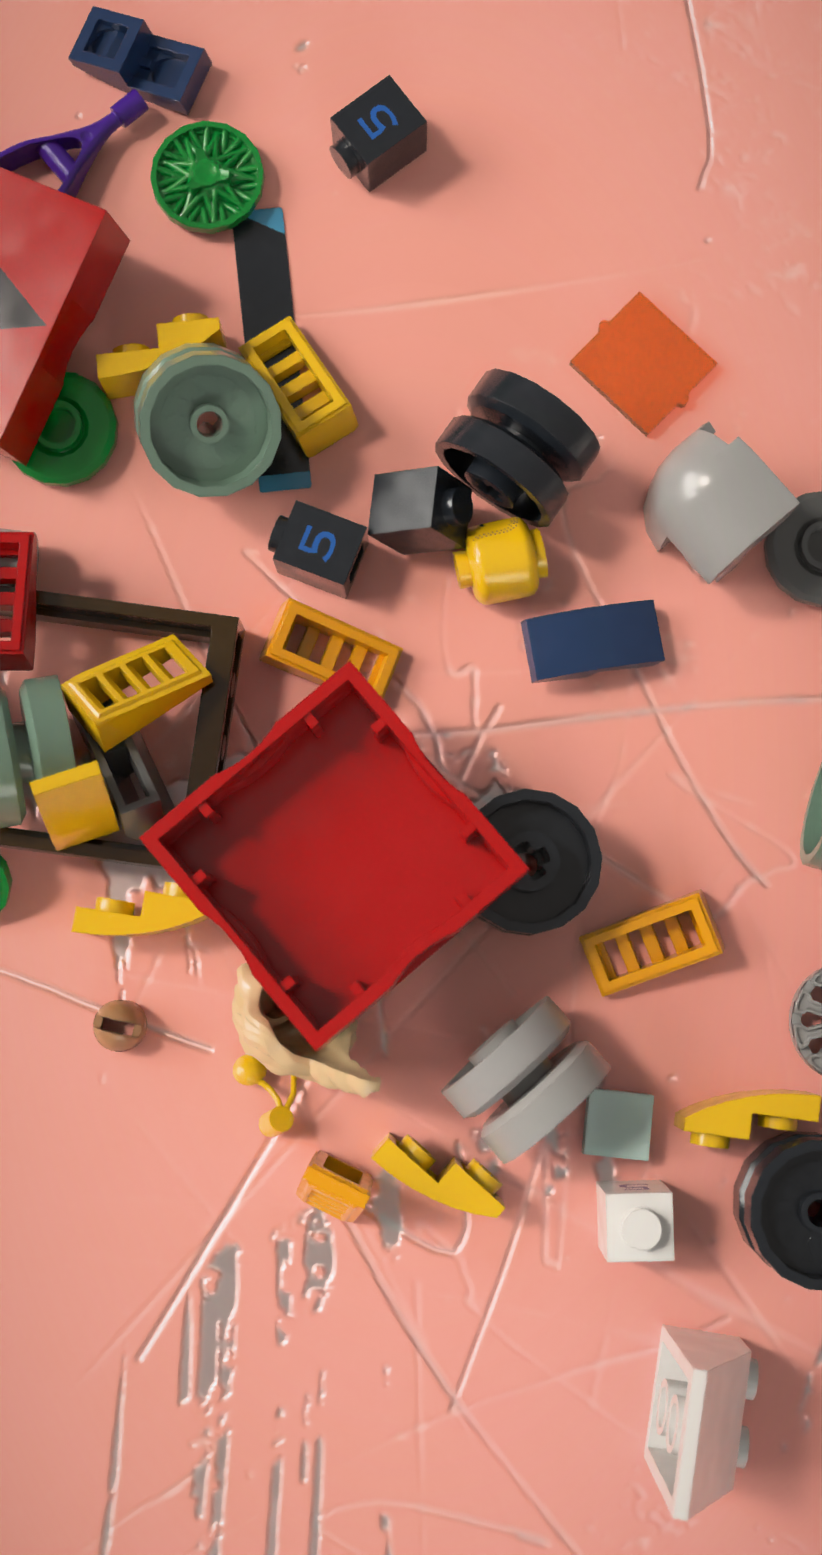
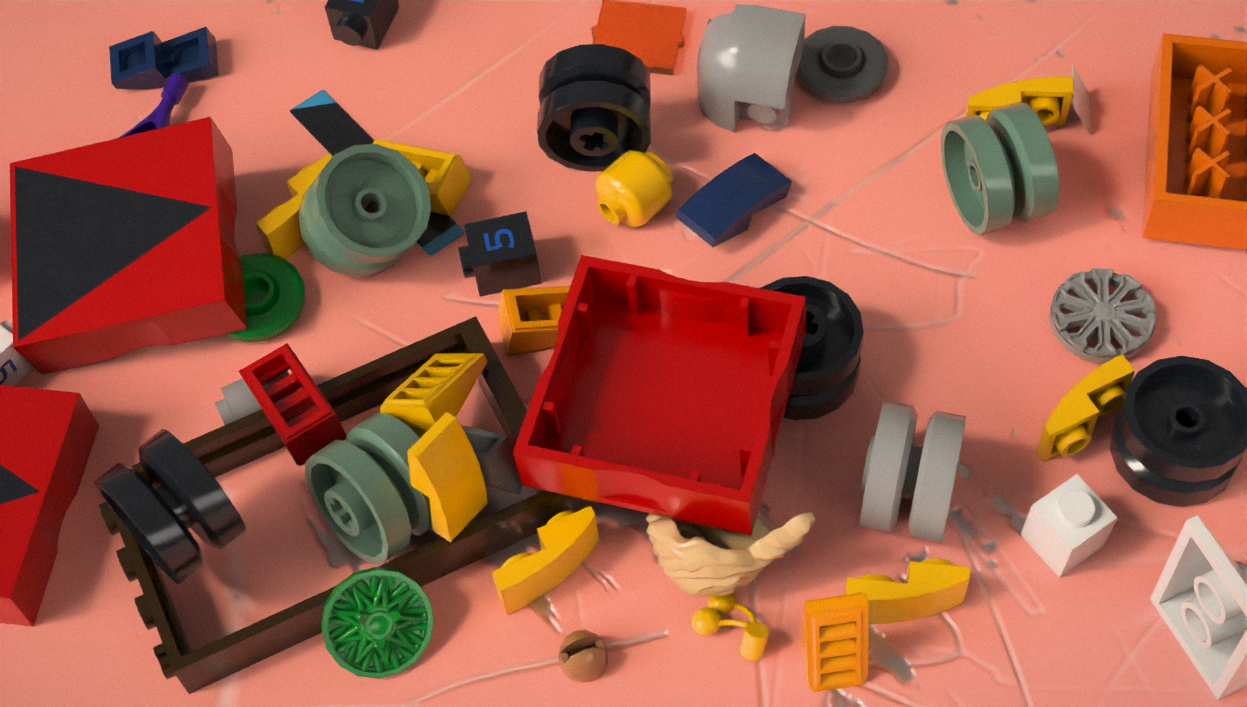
camera: 30 degrees left, 25 degrees down
green wheel [150,121,265,234] -> none
brick [367,466,473,555] -> none
light orange slope [579,889,725,997] -> none
light aqua tile [581,1088,654,1161] -> none

